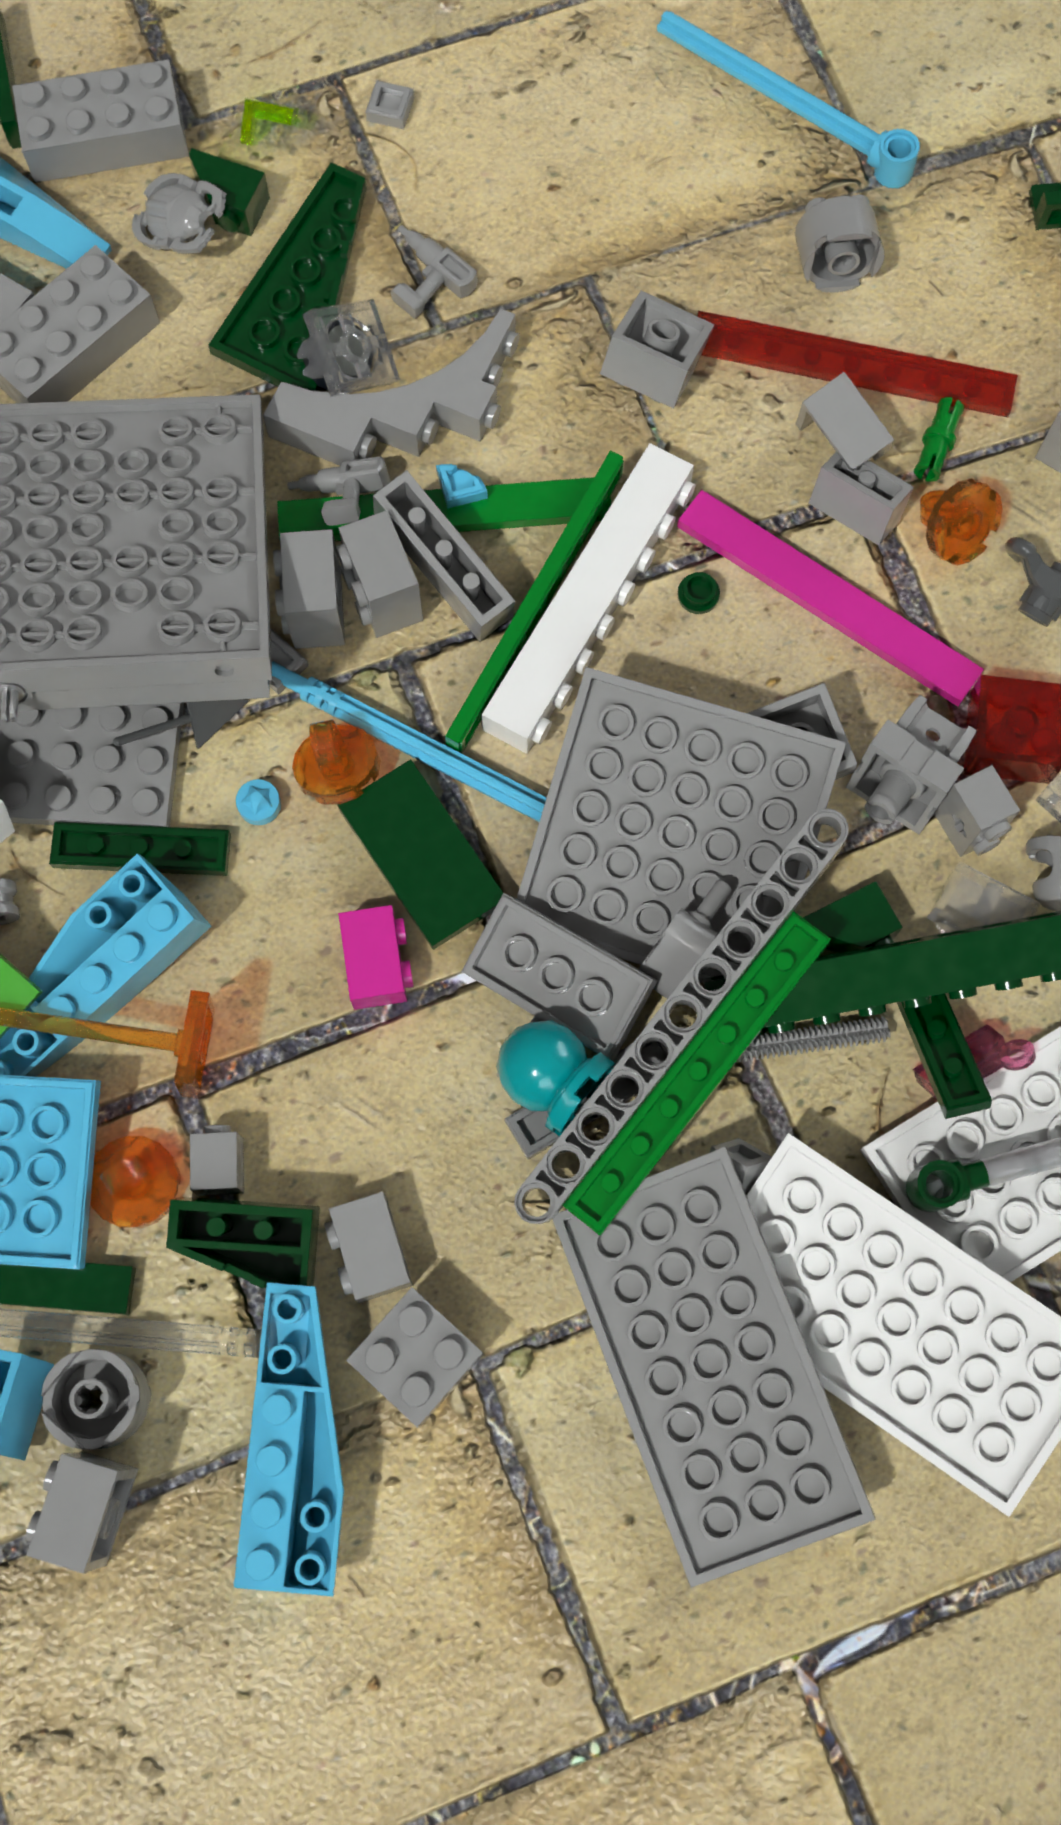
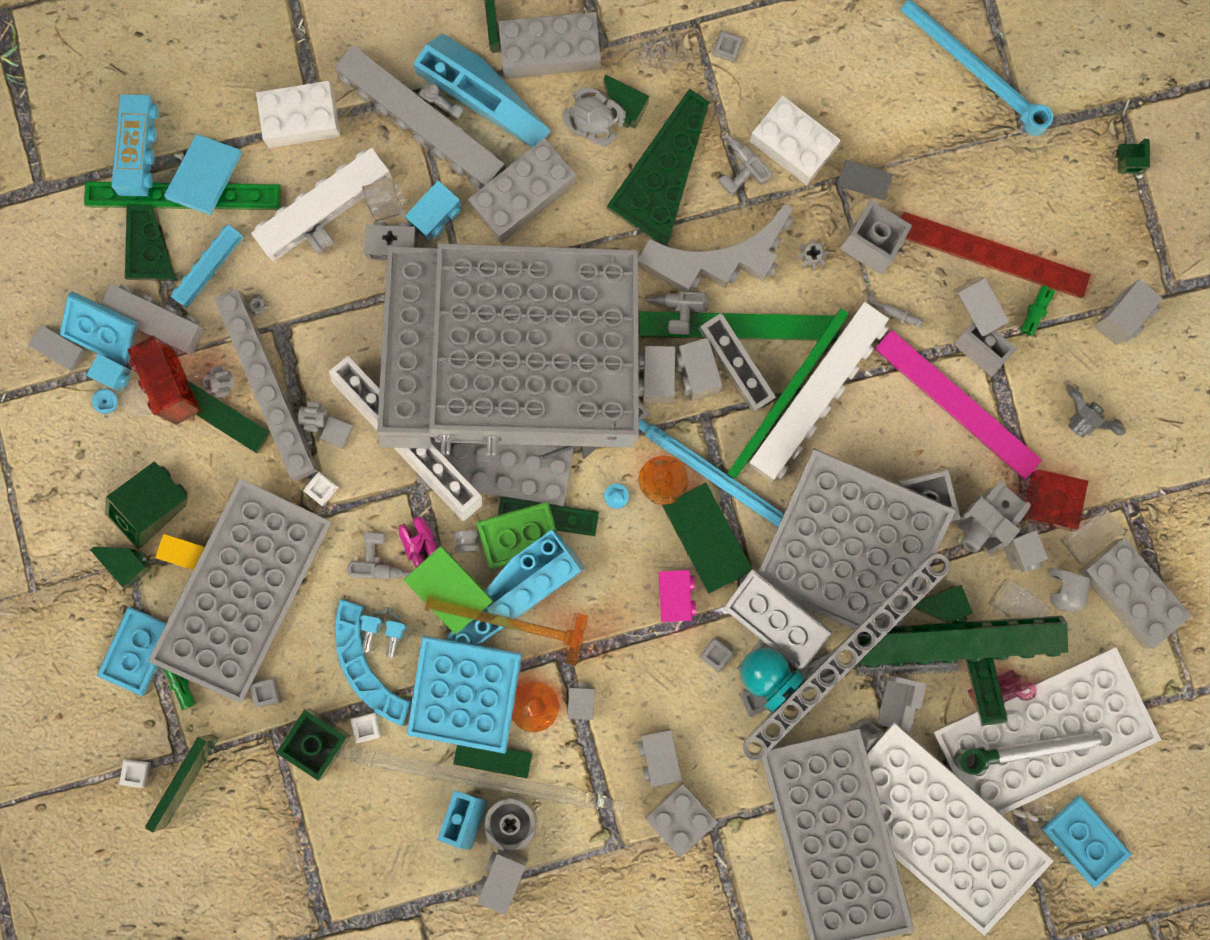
camera: 10 degrees right, 10 degrees up
dark green wedge [166,1197,320,1289] -> none
medium azure wedge [234,1283,344,1596] -> none
clear neon green tile [240,98,298,146] -> none
clear piece [297,299,400,397] -> none
medium azure tile [436,464,488,508] -> none
green tile [563,911,831,1237] -> none
light grey beam [638,880,732,999] -> none
dark green plate [677,572,720,614] -> none
light grey brick [795,194,885,293] -> none
clear orange tile [920,478,1003,565] -> none
none -> bright green tile [476,501,558,570]
none -> light grey tile [699,638,734,673]
none -> white brick [750,95,841,186]
none -> light grey gear [796,239,828,272]
none -> dark grey hinge [837,159,893,201]
none -> light grey piece [868,296,924,329]
none -> light grey panel [877,675,927,733]

